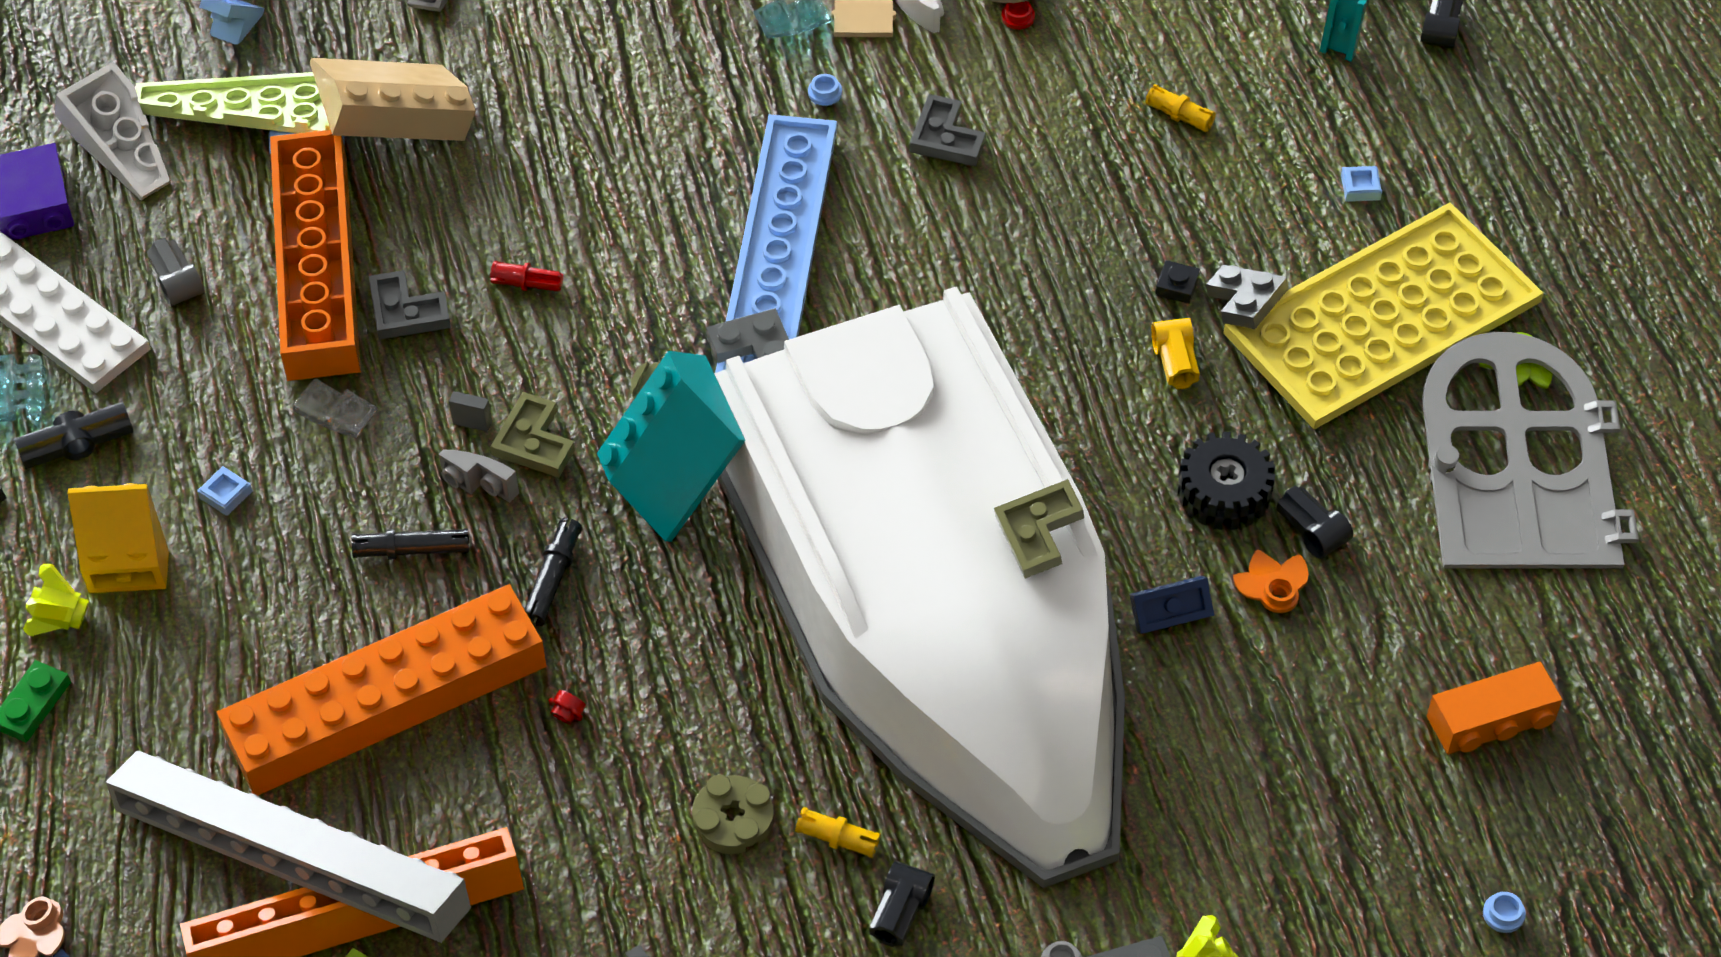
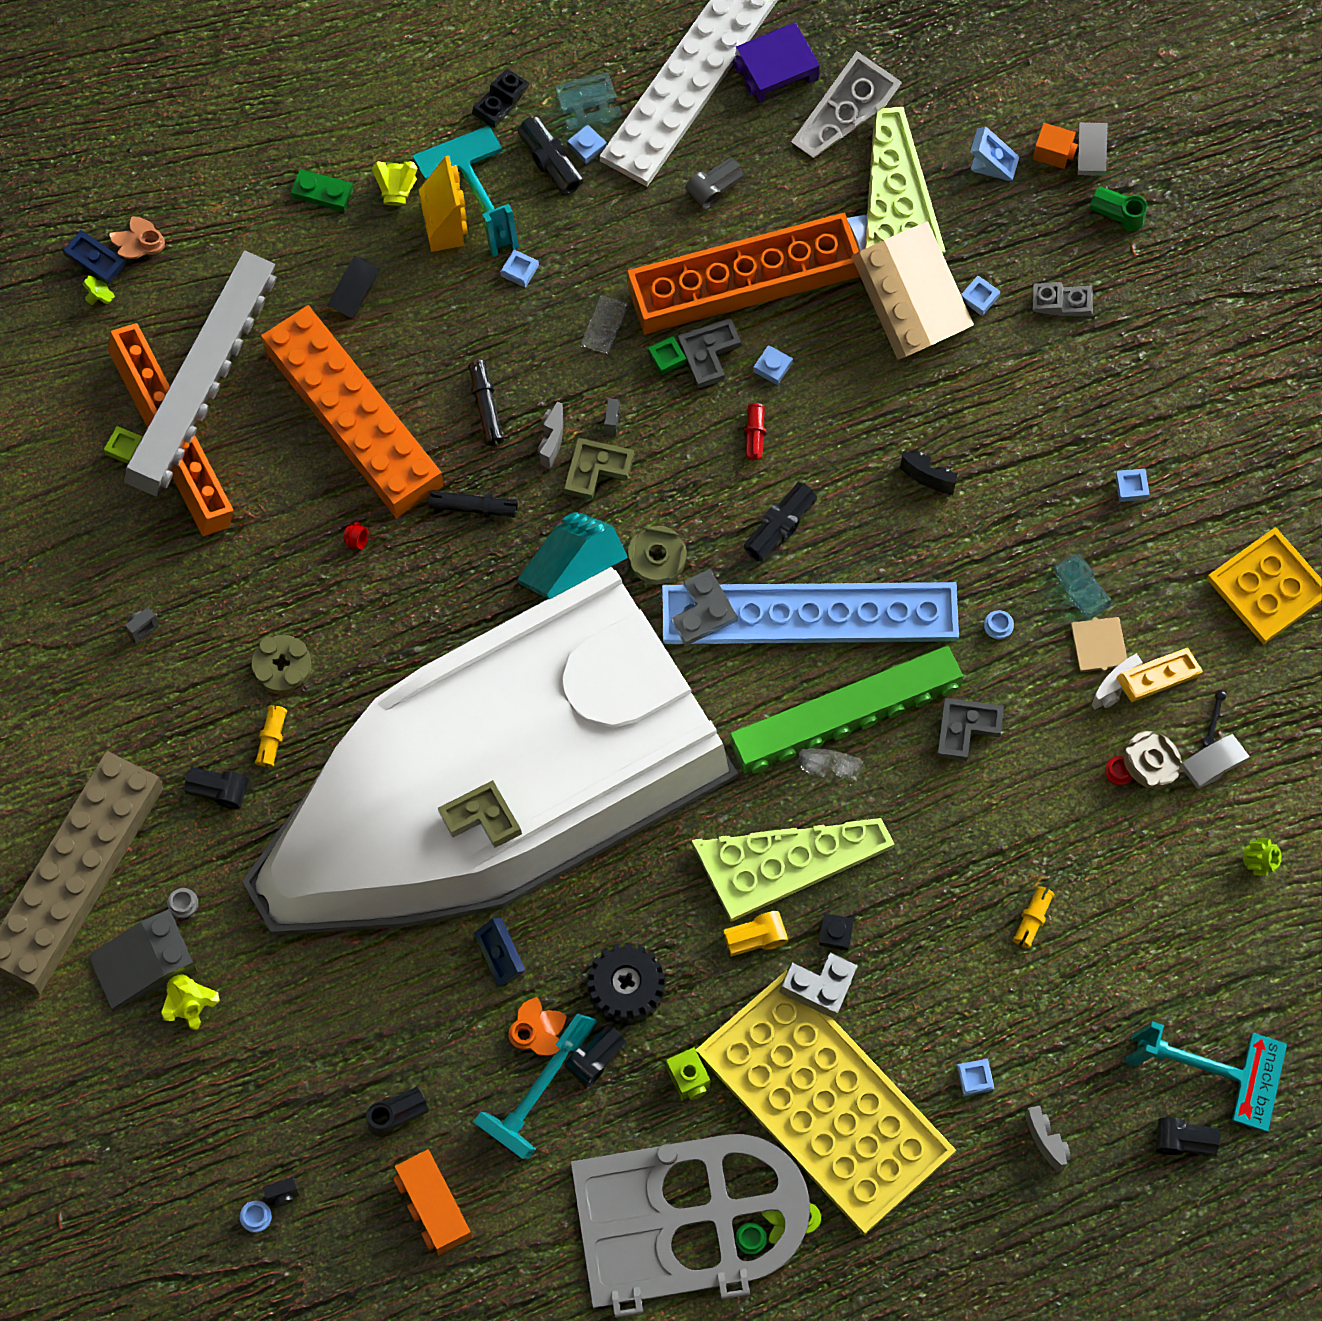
camera: 80 degrees right, 15 degrees up
none -> black plate [263,1177,299,1207]
none -> black slope [327,256,380,319]
none -> black piece [366,1087,429,1137]
none -> teal piece [412,125,519,258]
none -> teal piece [474,1014,598,1159]
none -> light blue plate [567,125,607,164]
none -> green plate [648,336,687,375]
none -> lime brick [666,1047,710,1100]
none -> yellowish green wing [691,818,895,922]
none -> bright green brick [730,646,963,774]
none -> green plate [735,1223,767,1255]
none -> black piece [744,482,817,563]
none -> light blue plate [753,345,793,385]
none -> clear slope [798,749,863,781]
none -> black slope [900,451,958,495]
none -> light blue plate [961,276,1001,316]
none -> light grey slope [1025,1106,1070,1172]

